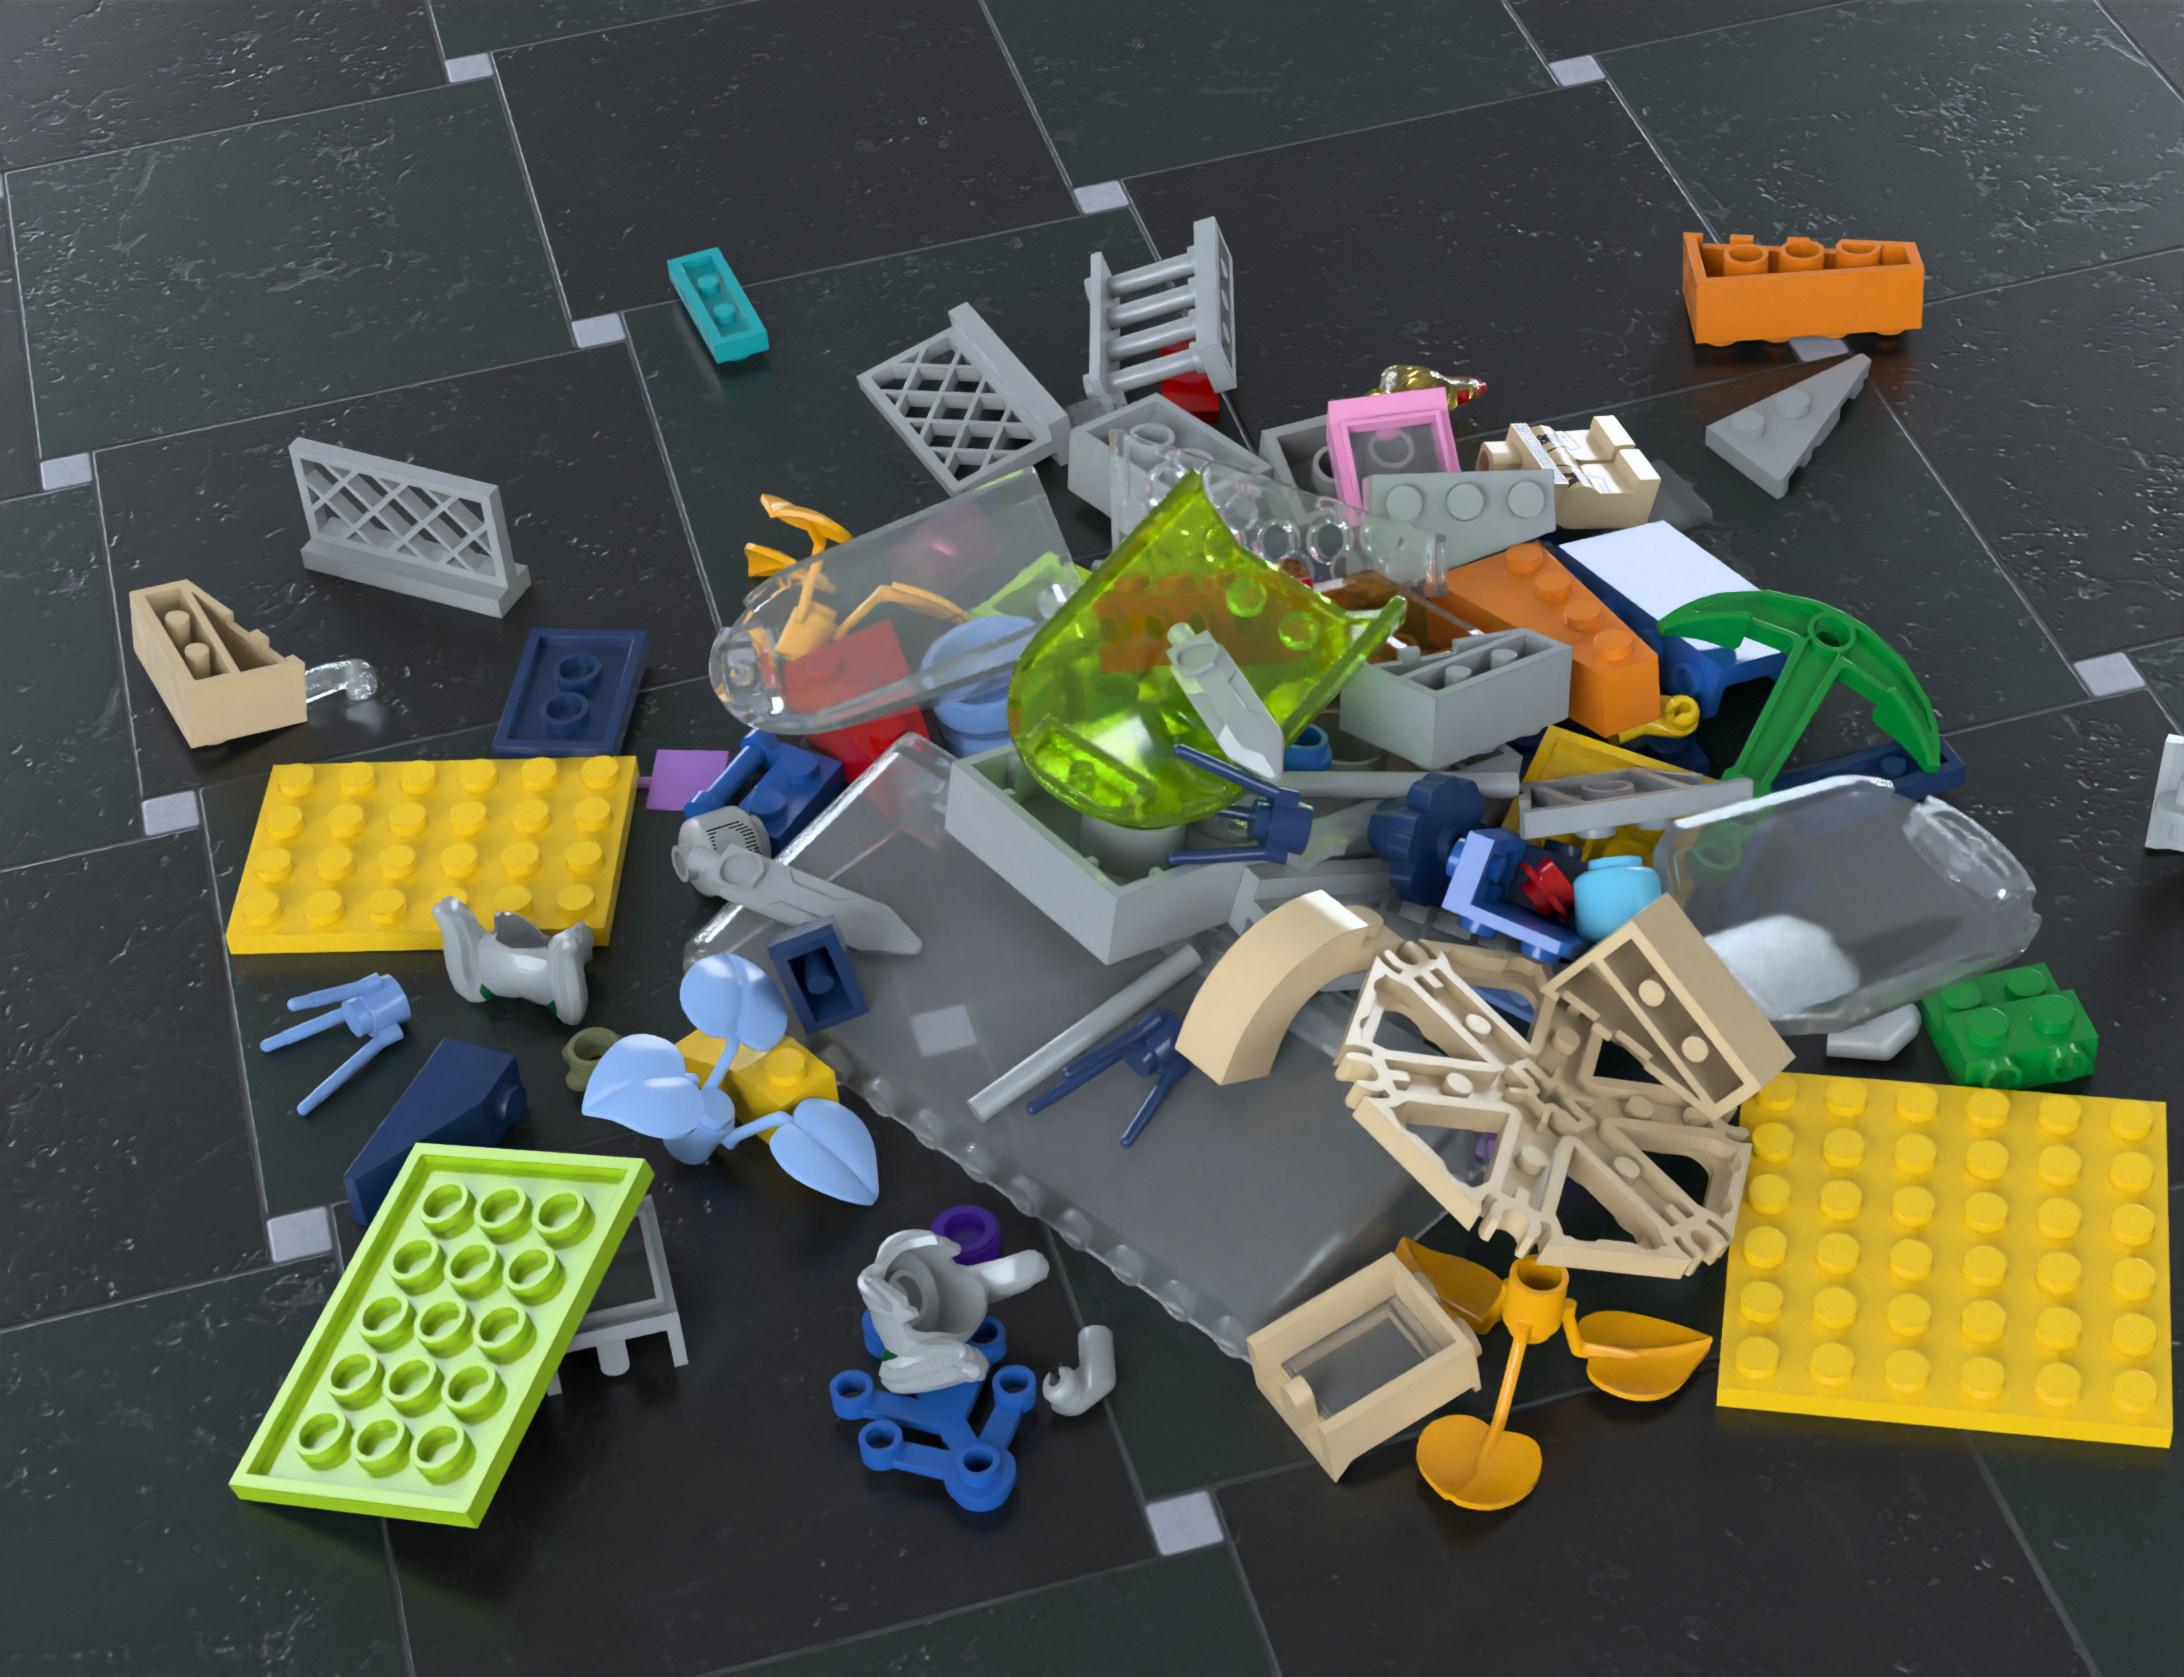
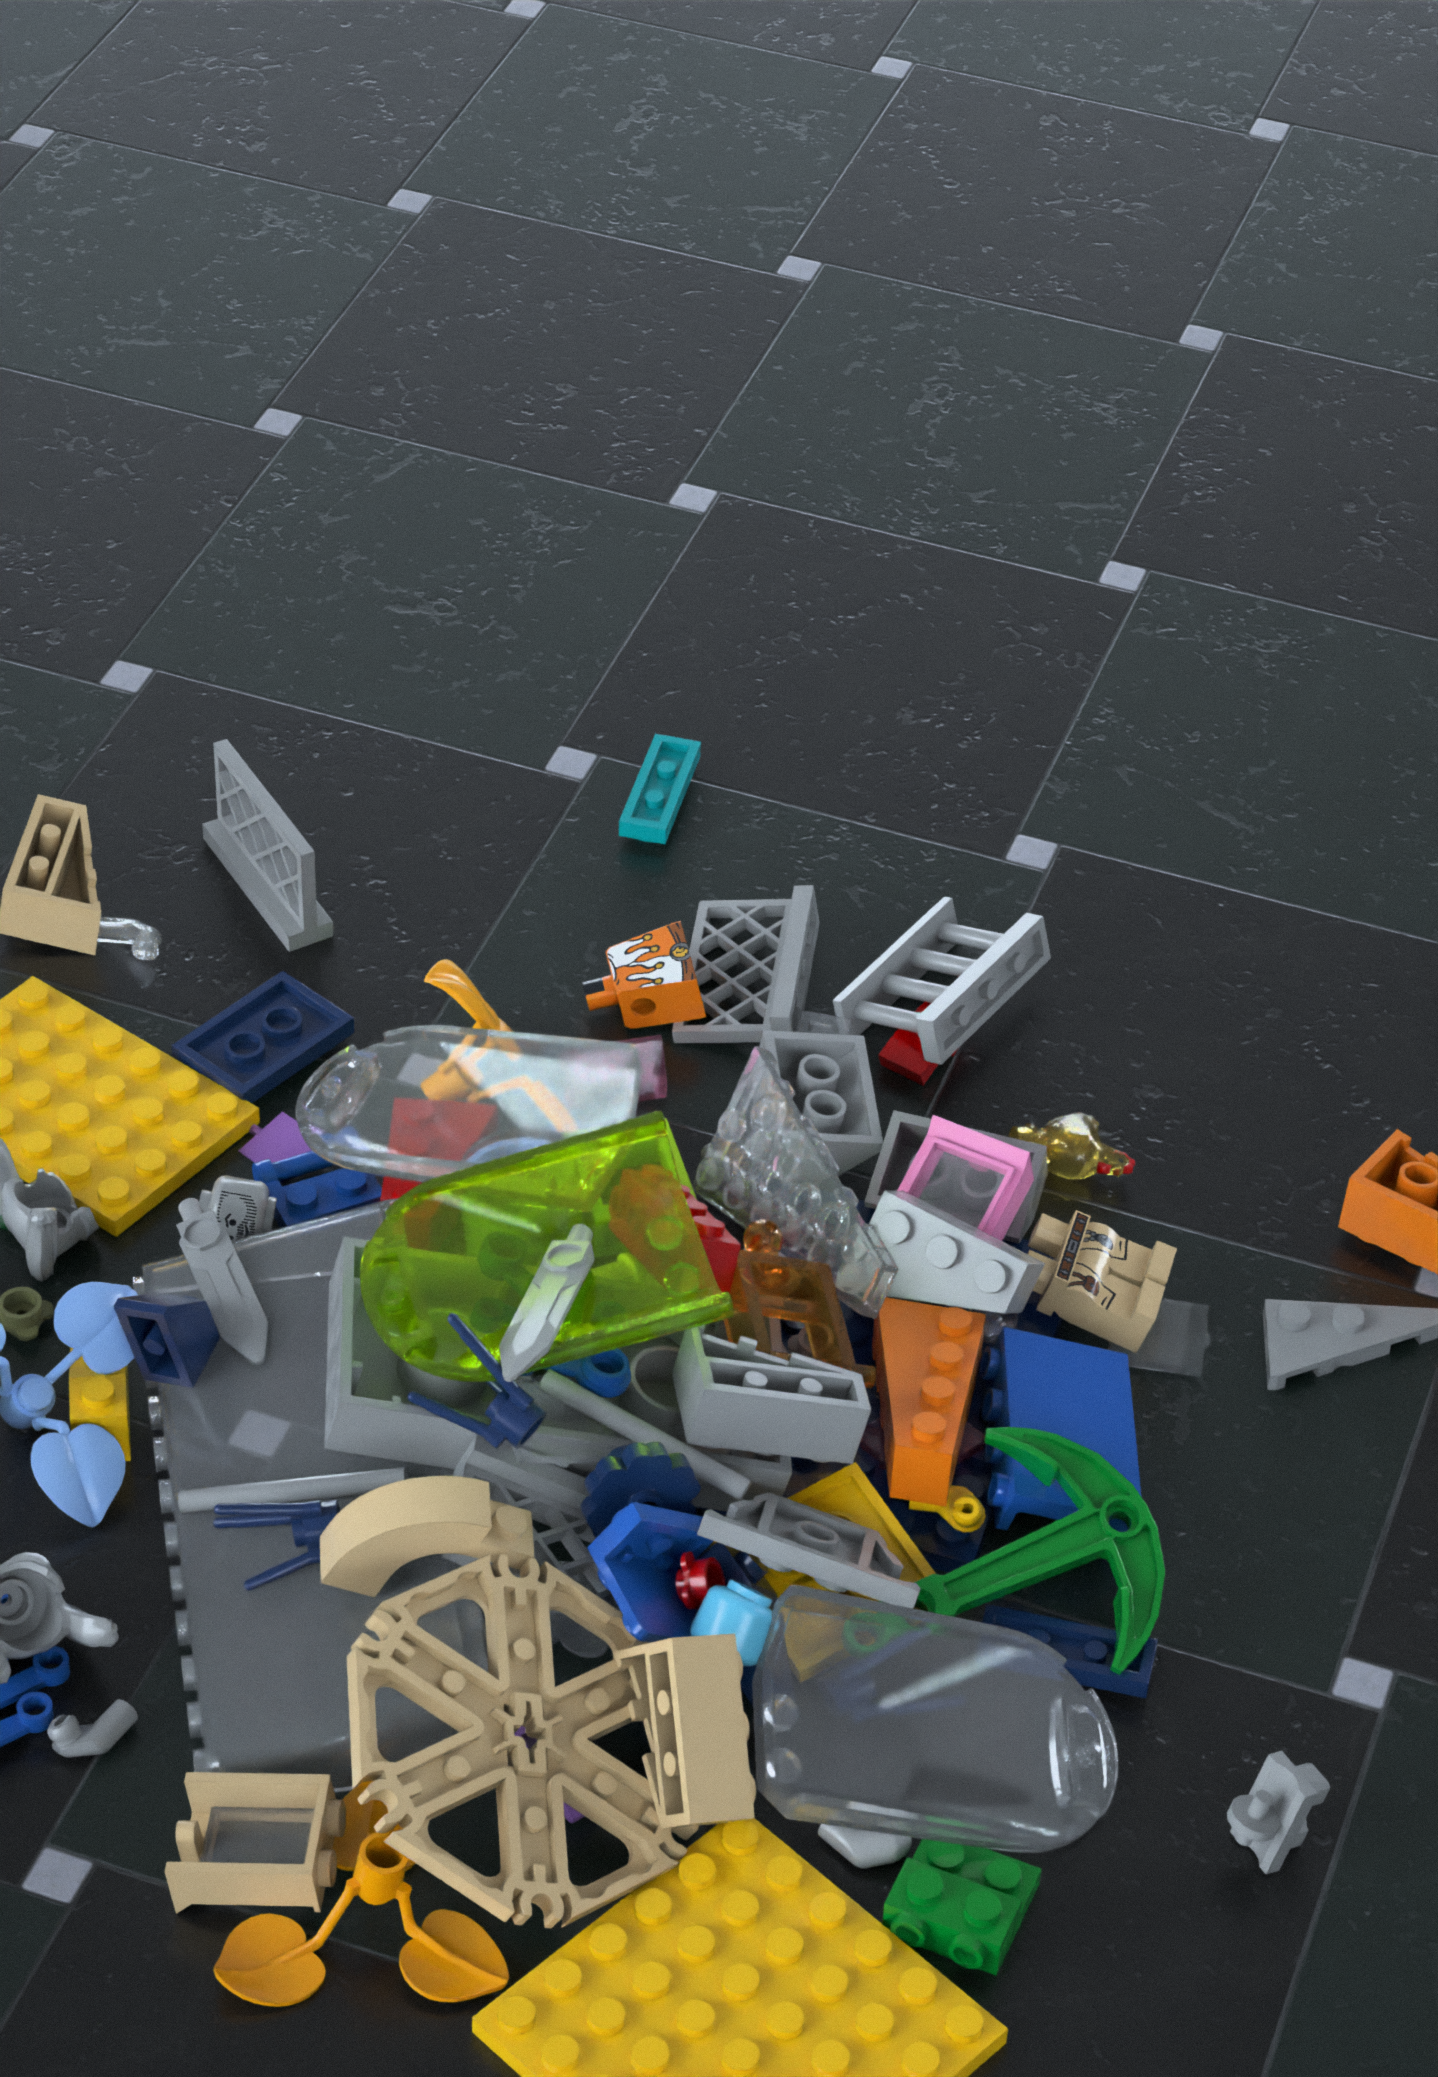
camera: 30 degrees right, 0 degrees up
dark purple tile [930,1205,1002,1266] -> none
none -> orange torso [582,921,706,1029]

